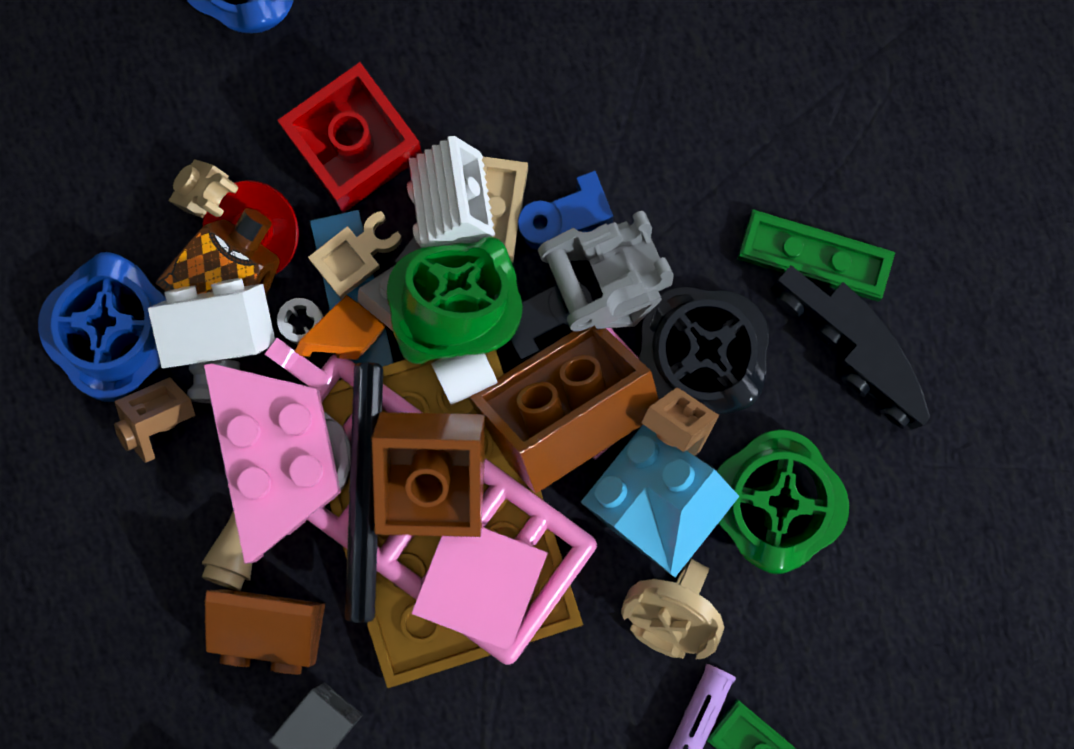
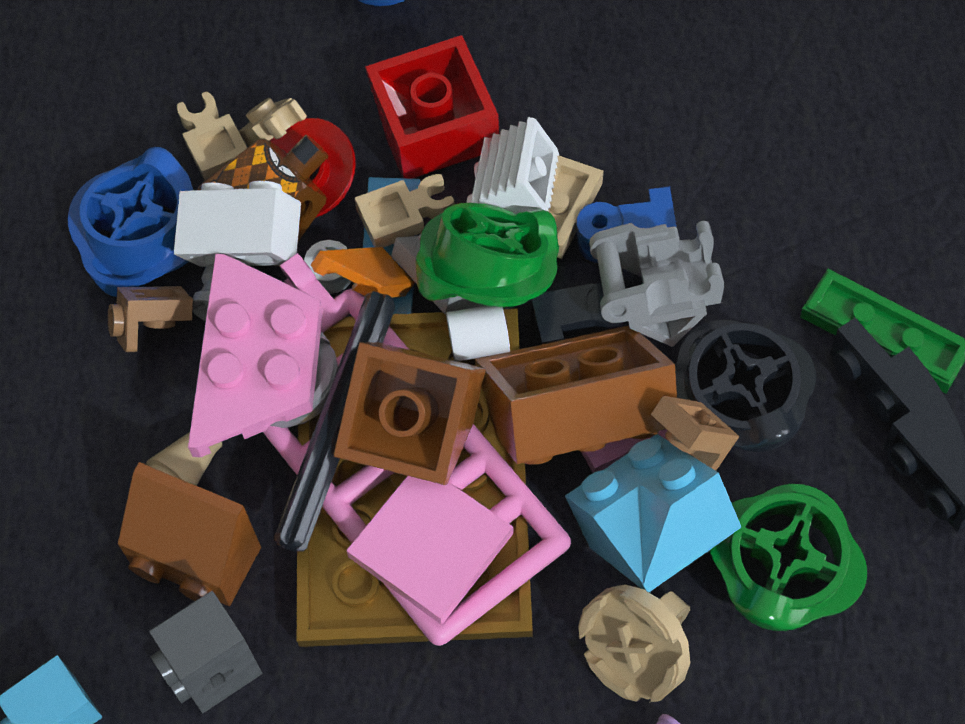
camera: 25 degrees right, 20 degrees down
none -> tan plate [177,92,247,181]

